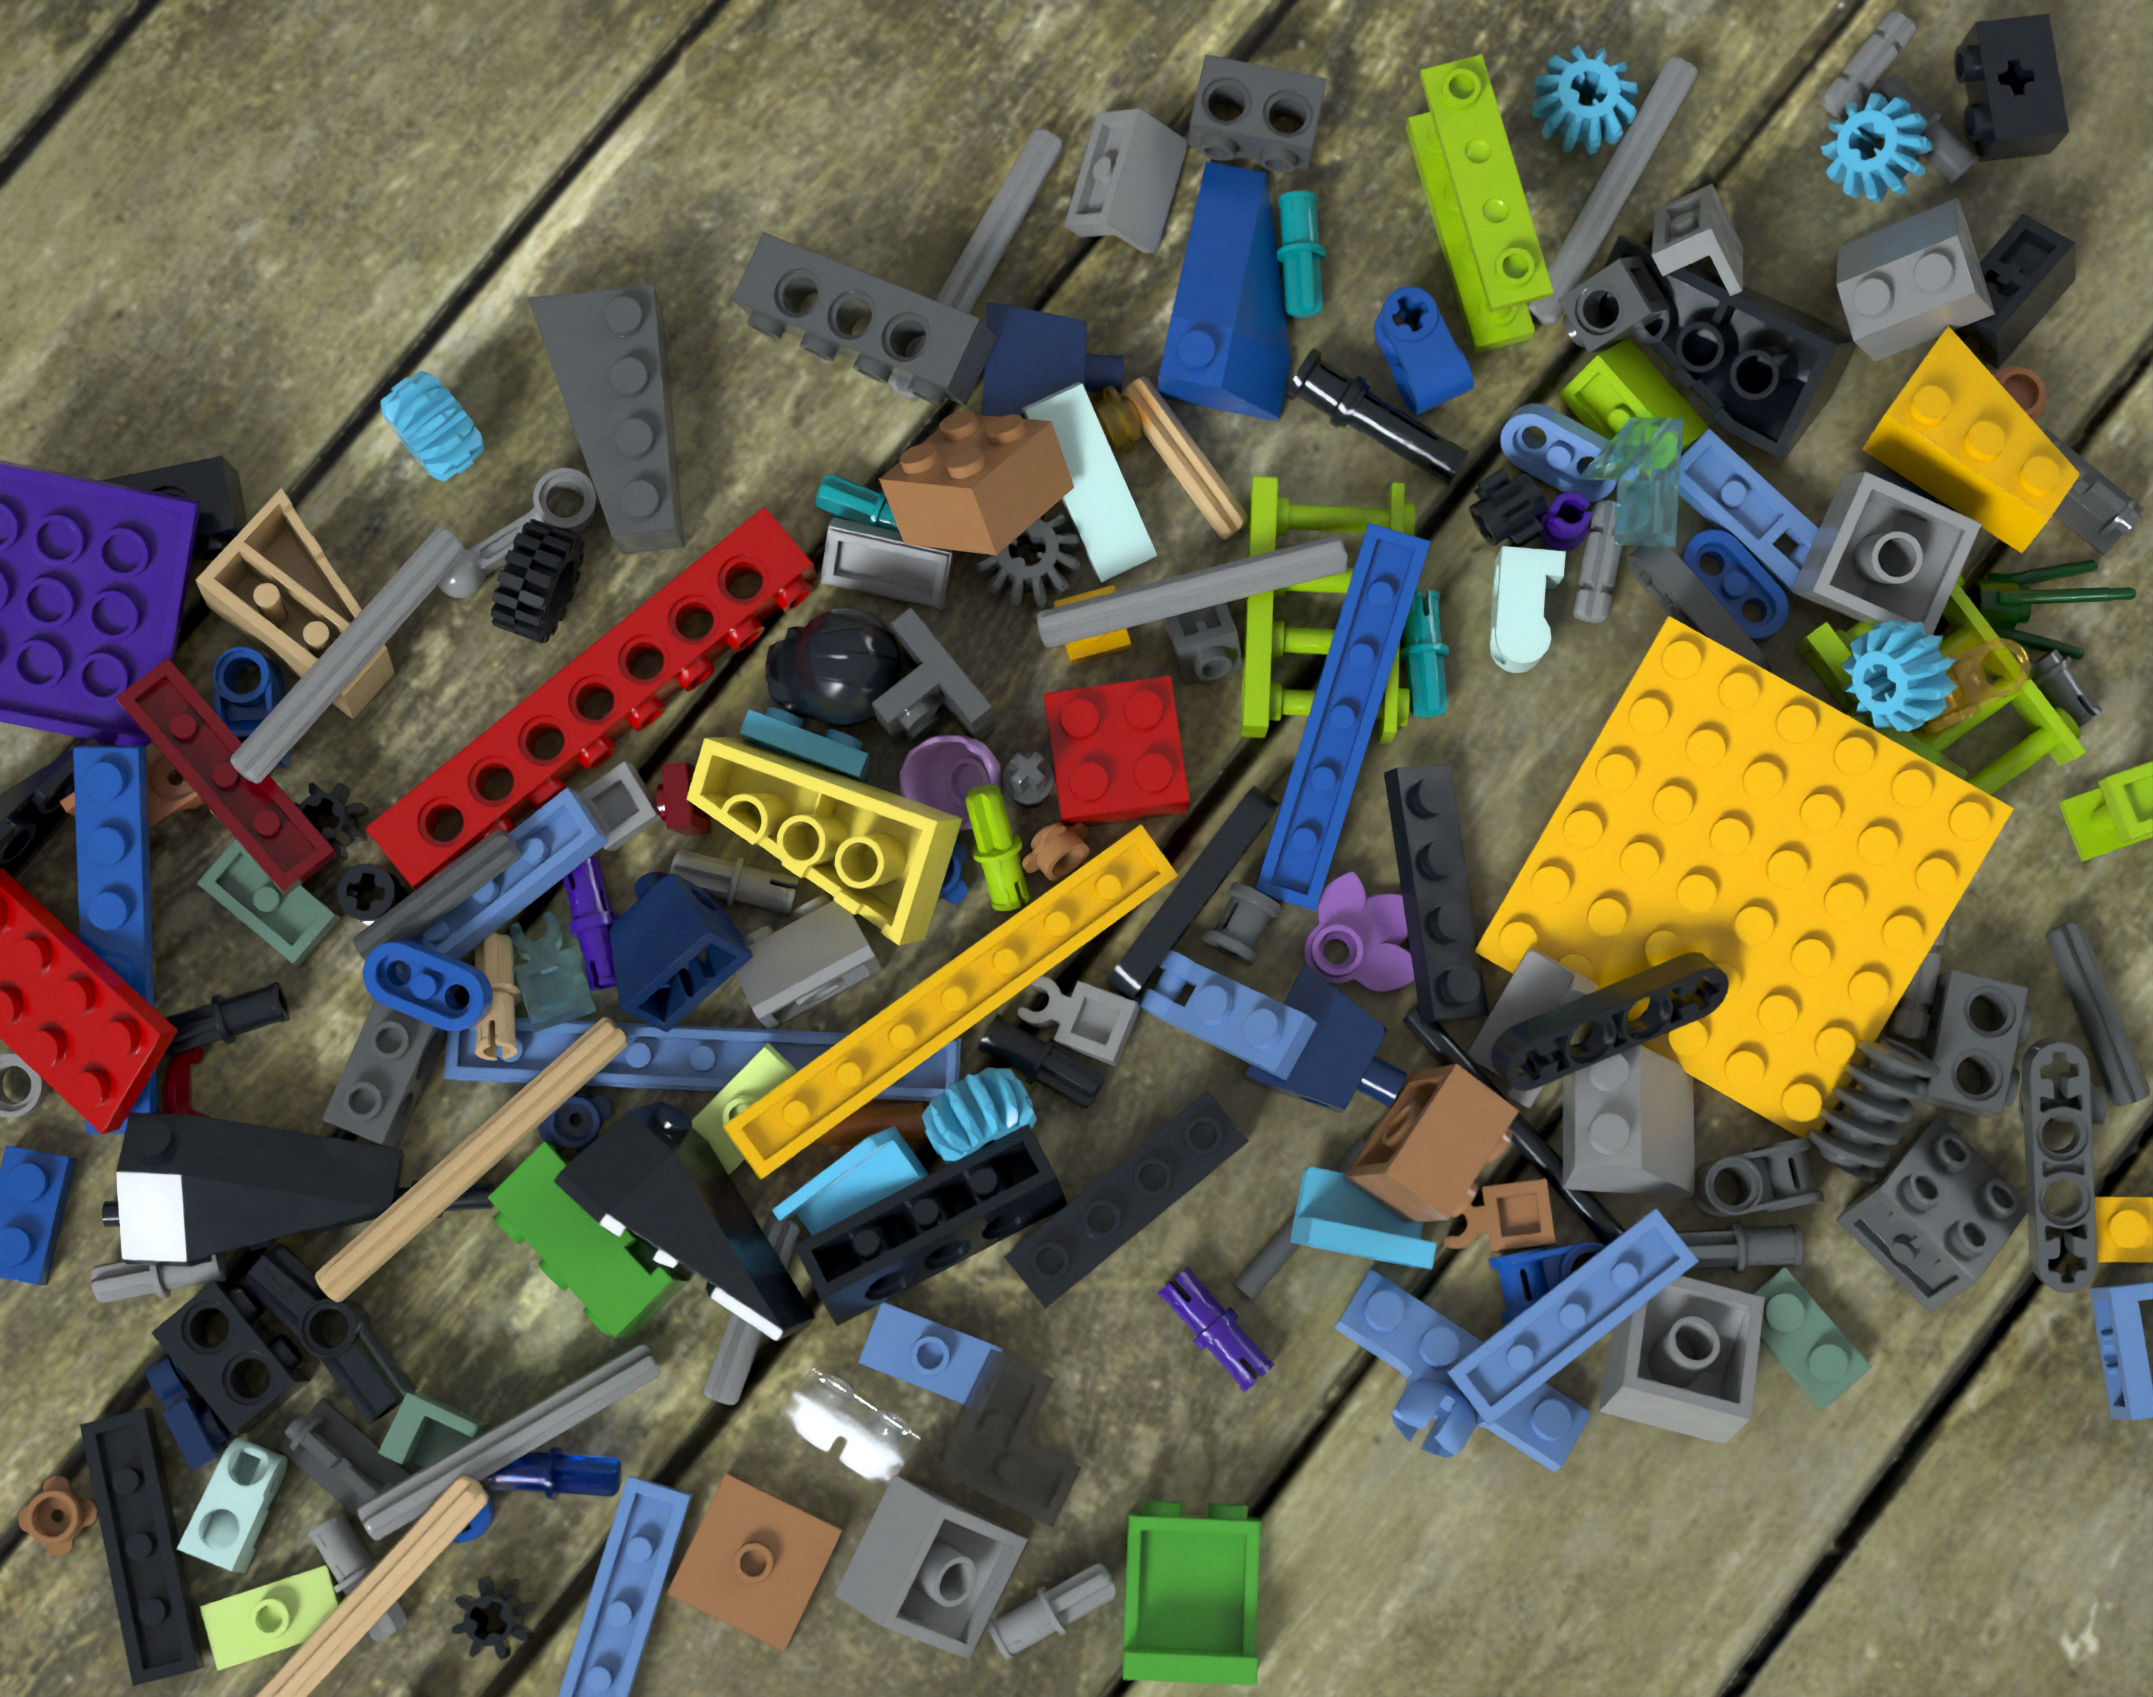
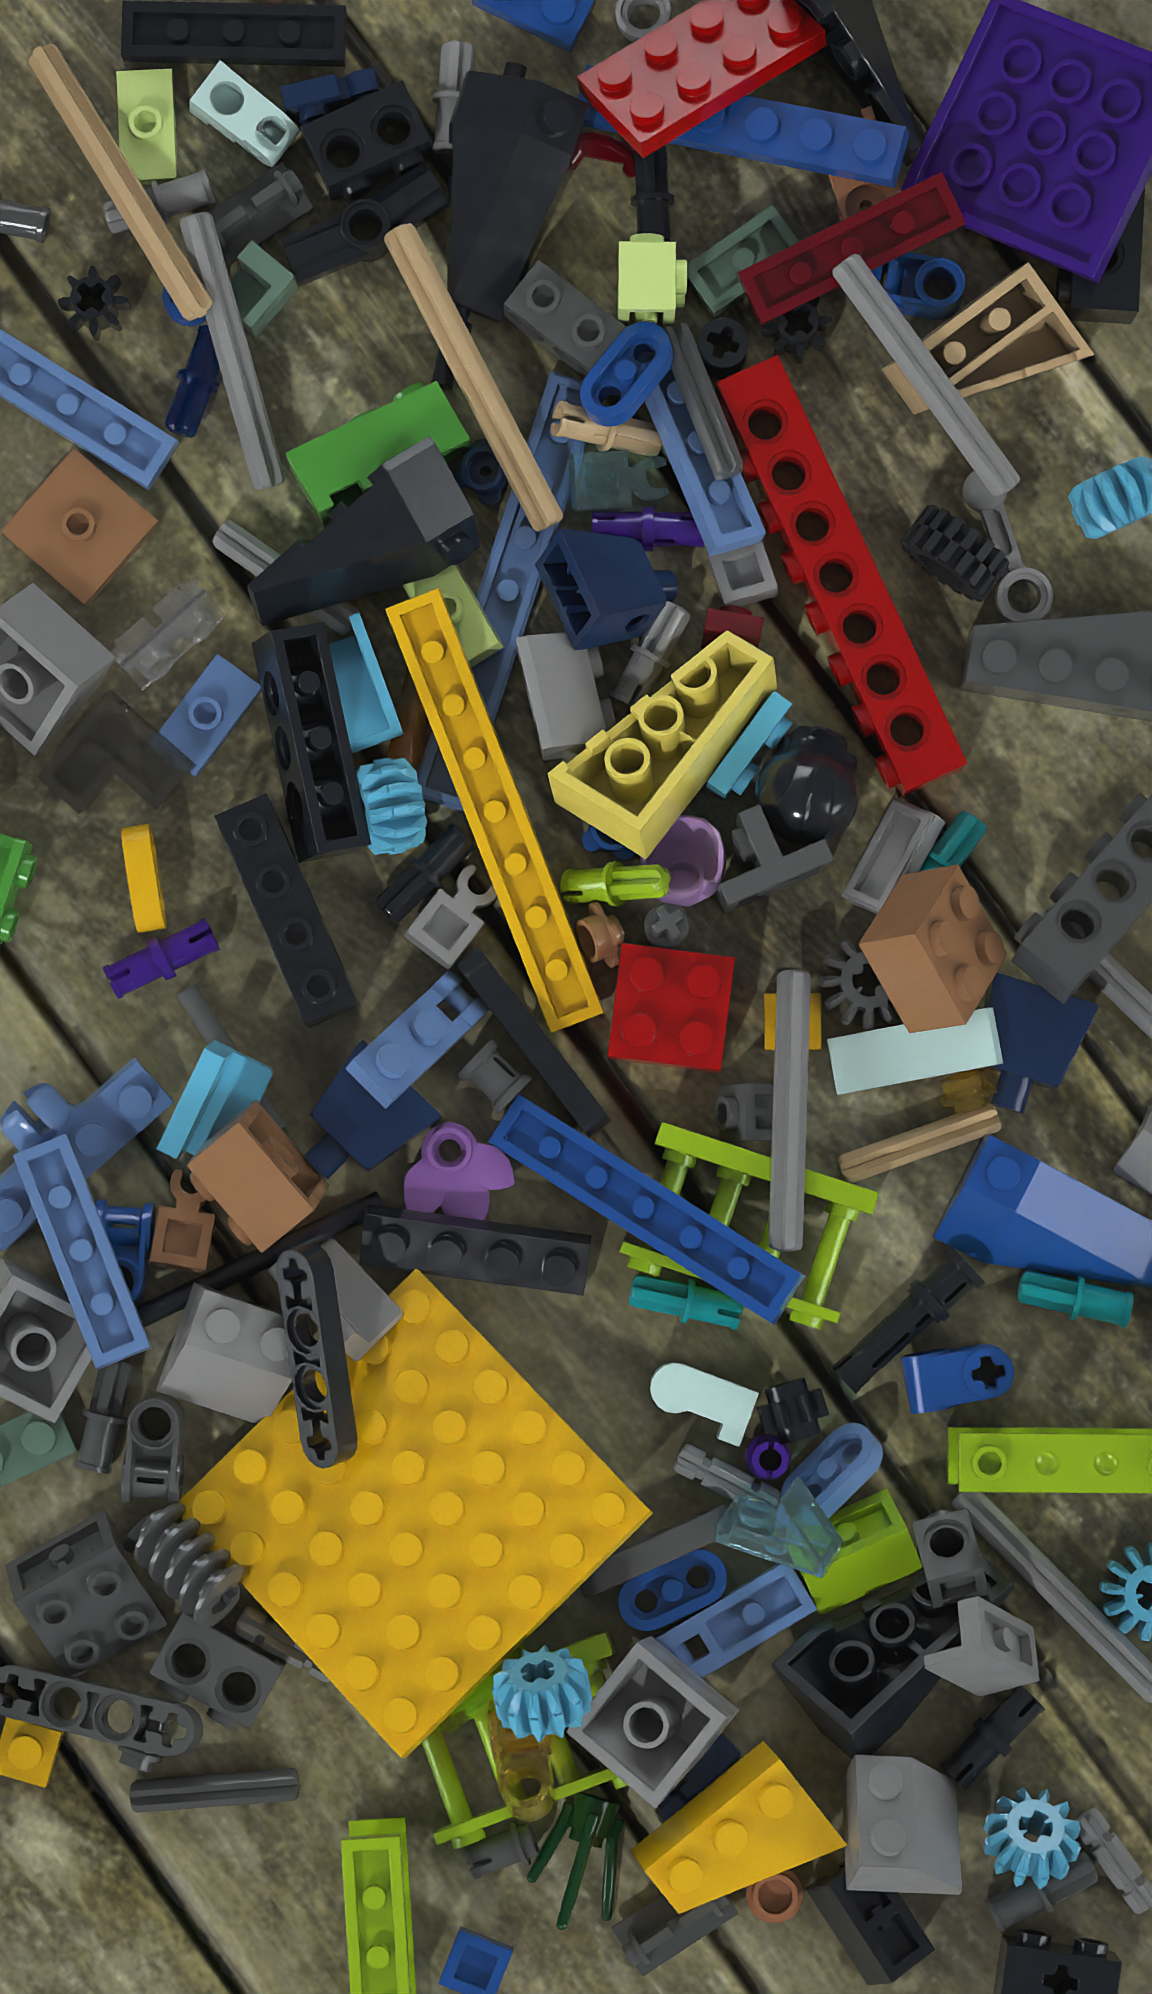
camera: 105 degrees right, 5 degrees up
none -> yellow beam [121,823,167,933]
none -> yellowish green brick [617,233,687,328]
none -> black pin [939,1686,1046,1791]

